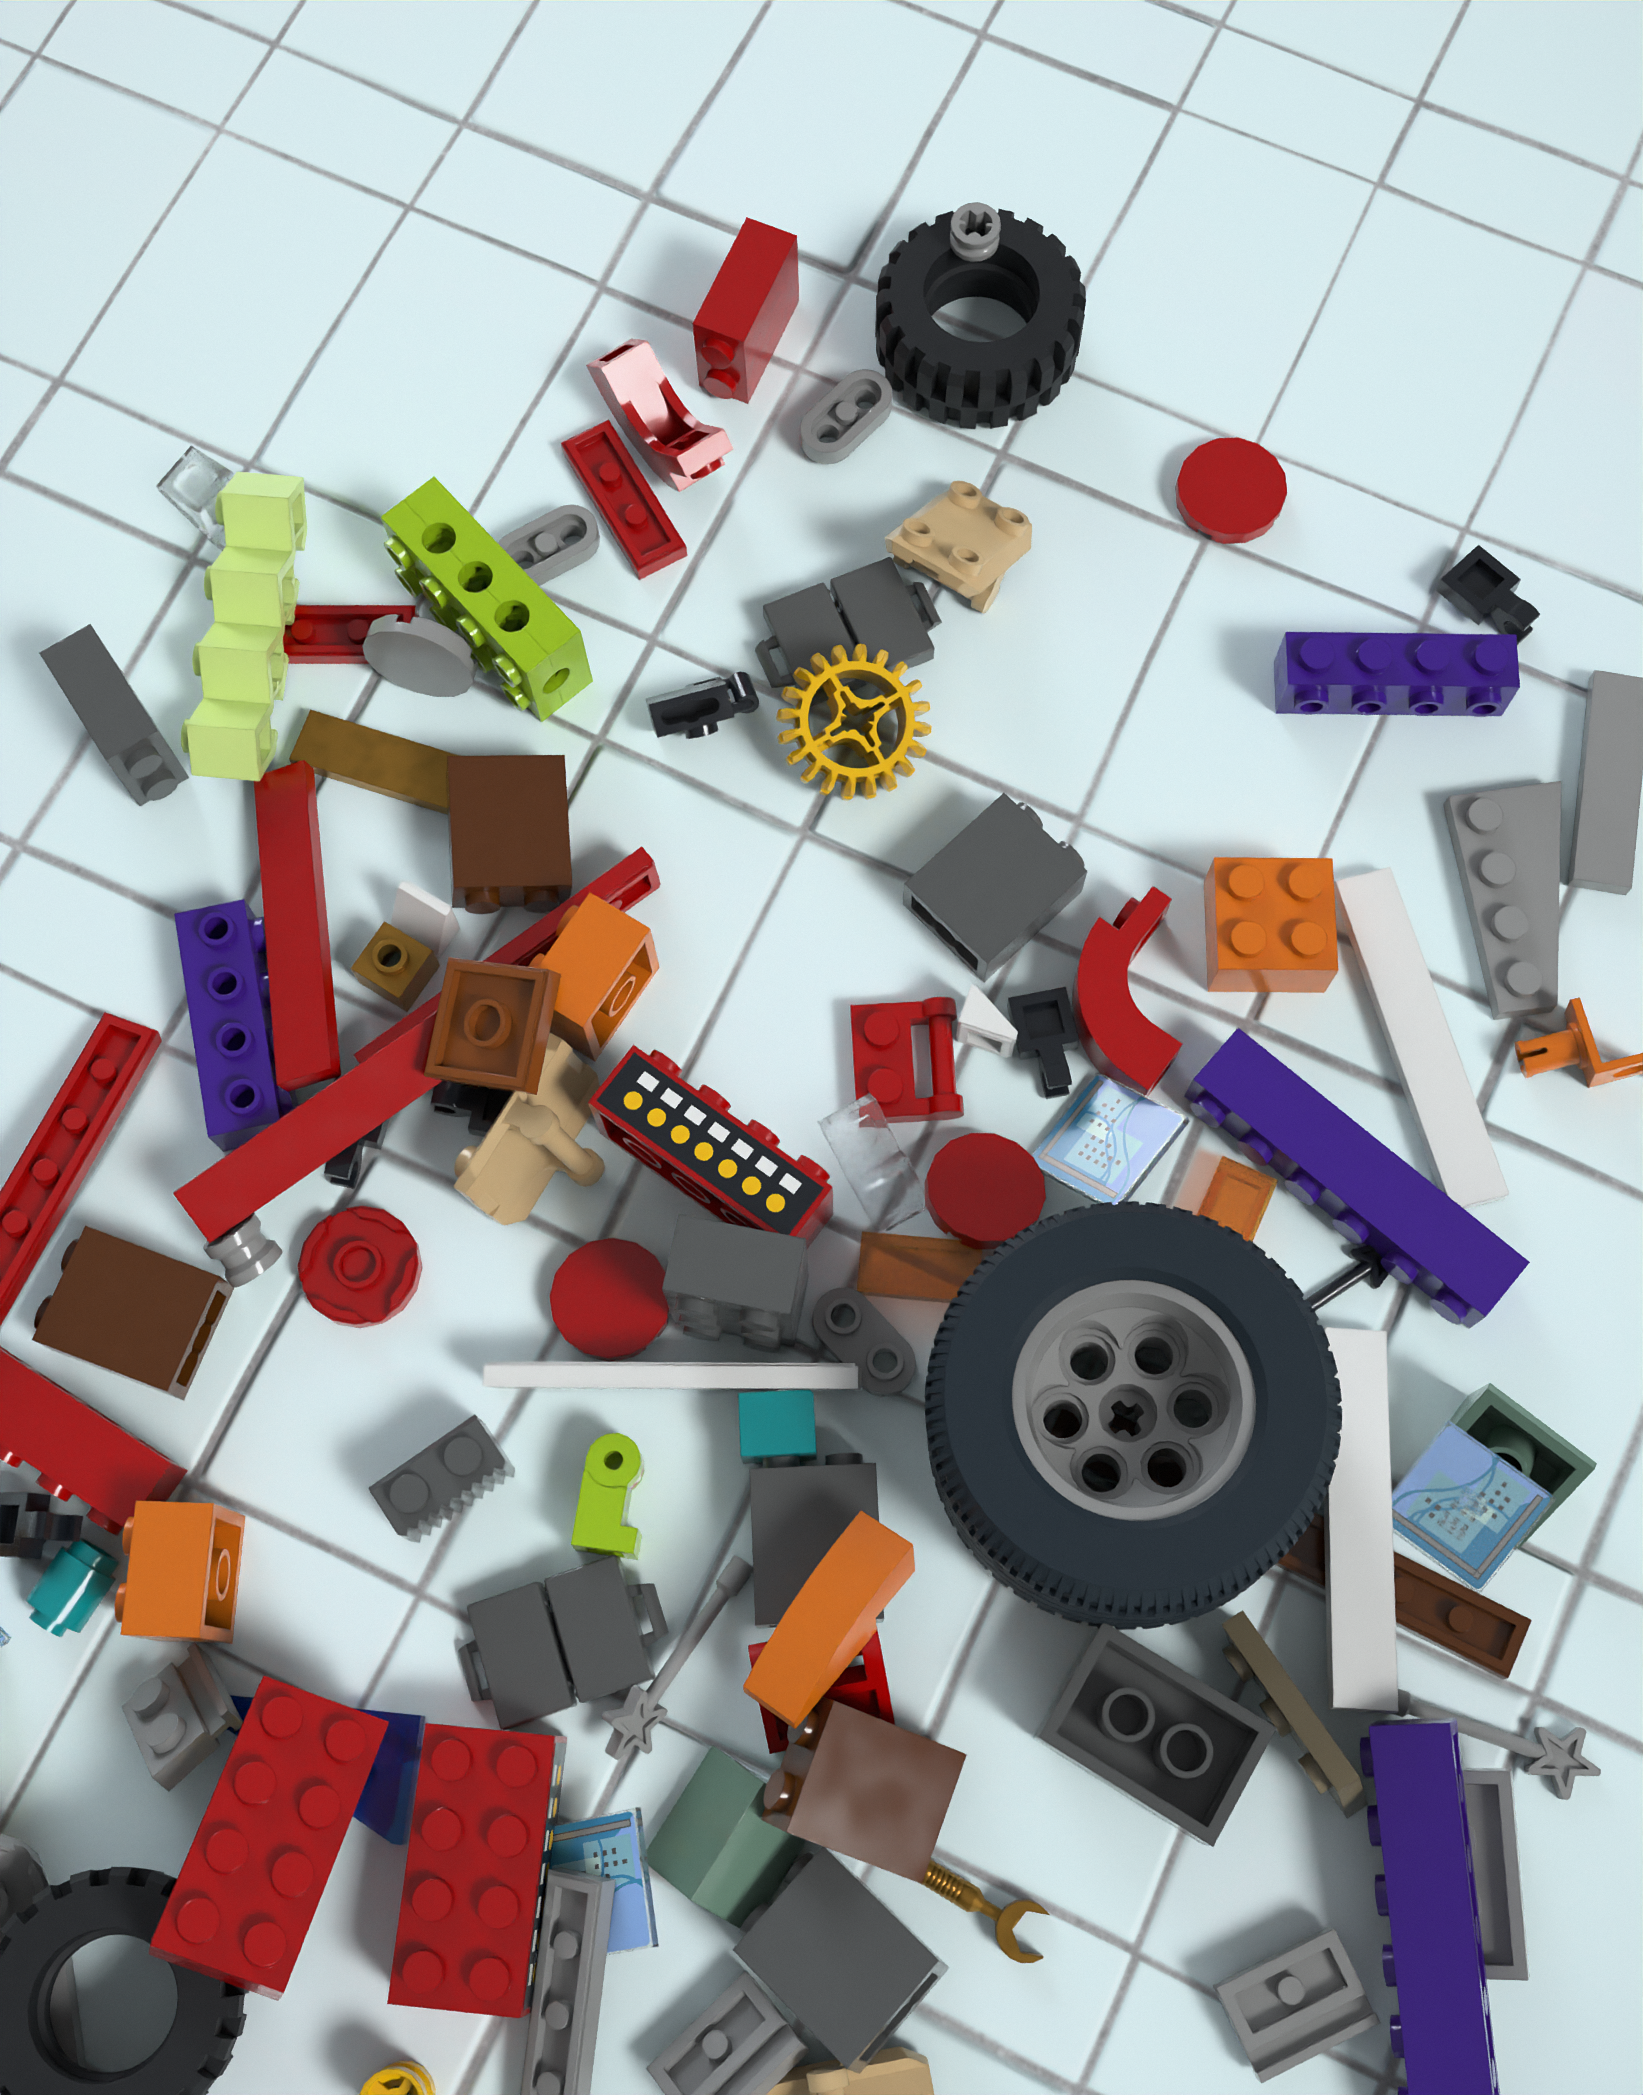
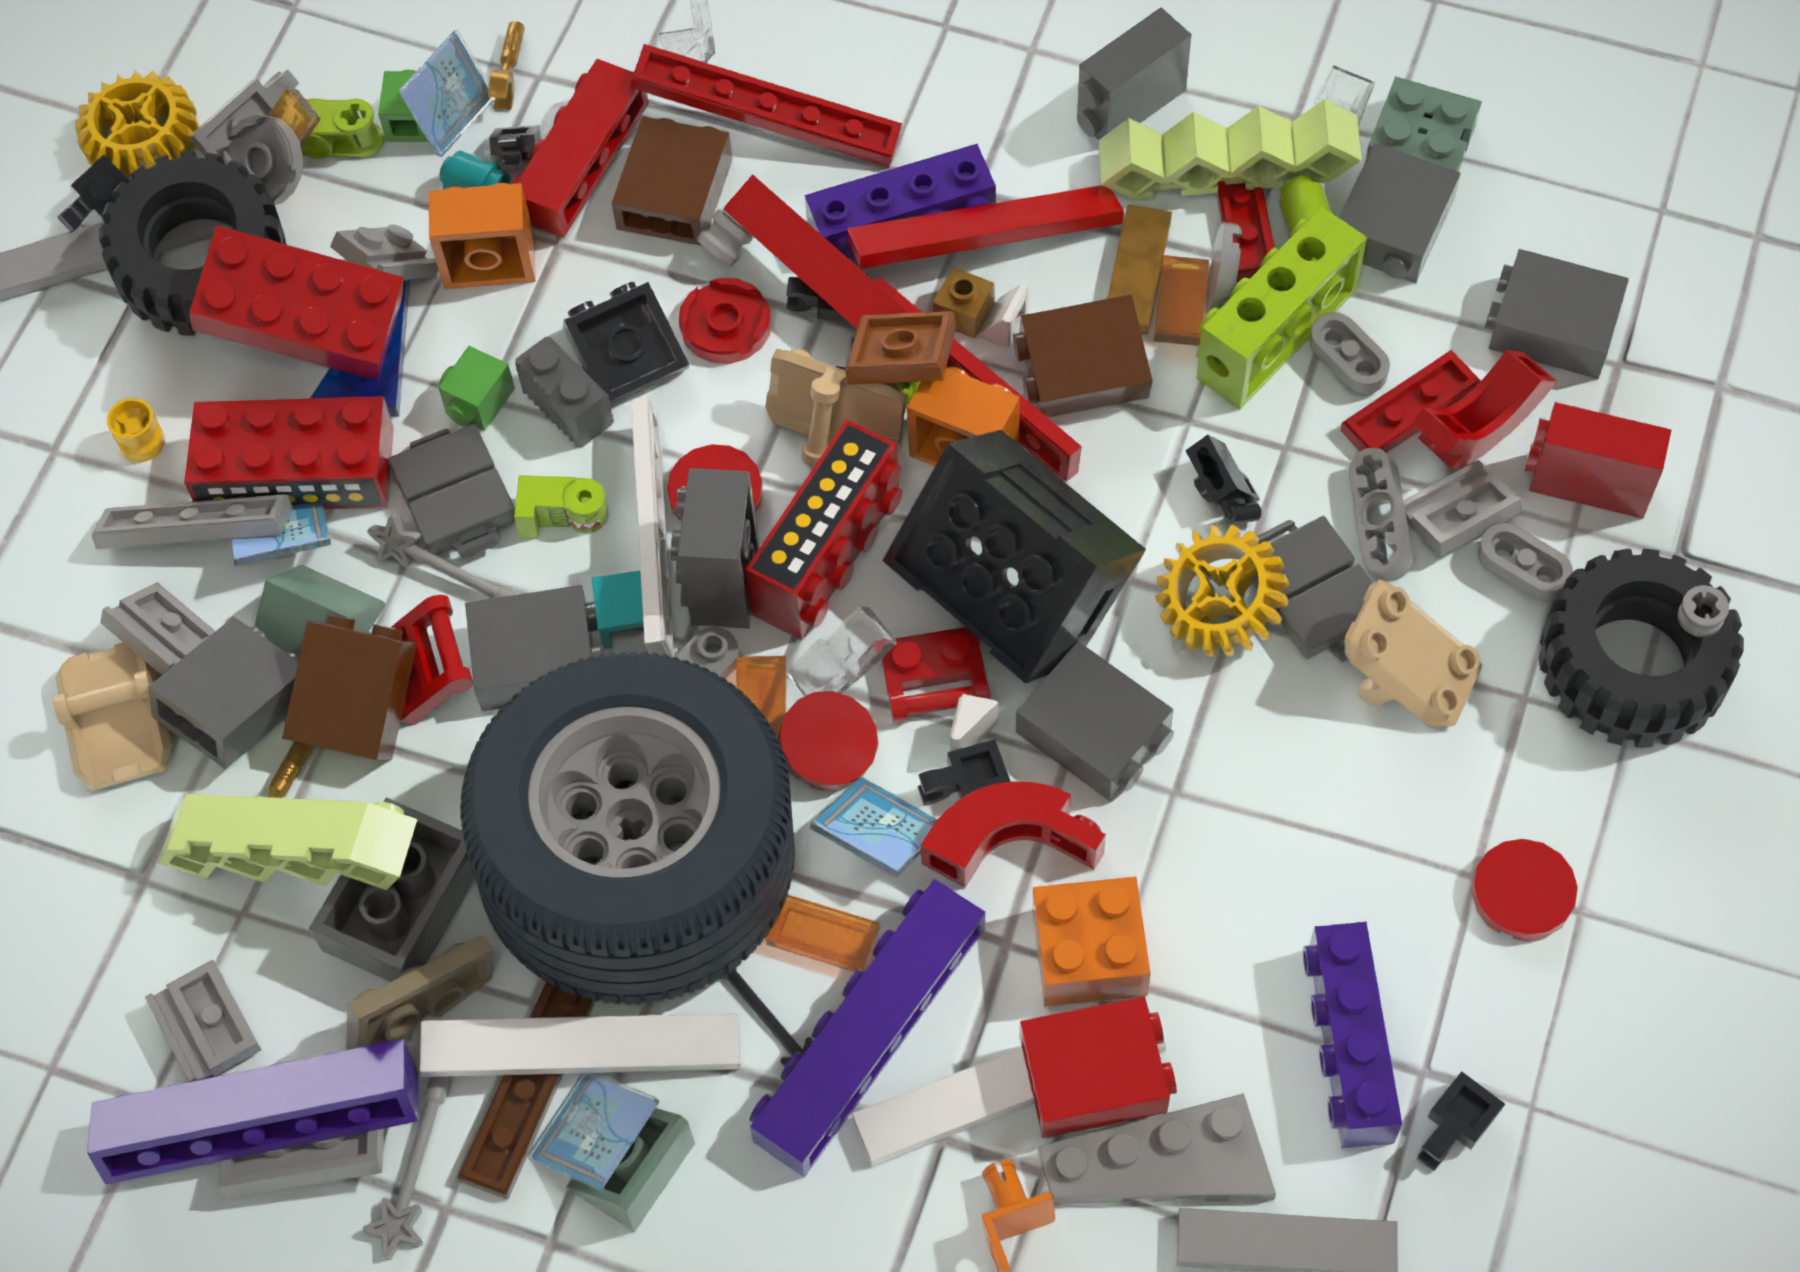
camera: 85 degrees right, 10 degrees down
orange slope [743,1511,915,1729] -> none
none -> yellowish green brick [158,794,417,890]
none -> bright green brick [438,345,515,431]
none -> black plate [563,282,690,404]
none -> black container [882,430,1146,684]
none -> red brick [1019,996,1177,1138]
none -> clear orange tile [1153,255,1209,346]
none -> lime brick [1279,175,1332,234]
none -> dark grey brick [1339,142,1461,283]
none -> light grey beam [1349,448,1413,582]
none -> sand green piece [1365,76,1482,172]
none -> light grey plate [1404,459,1521,557]
none -> dark grey brick [1485,249,1629,379]

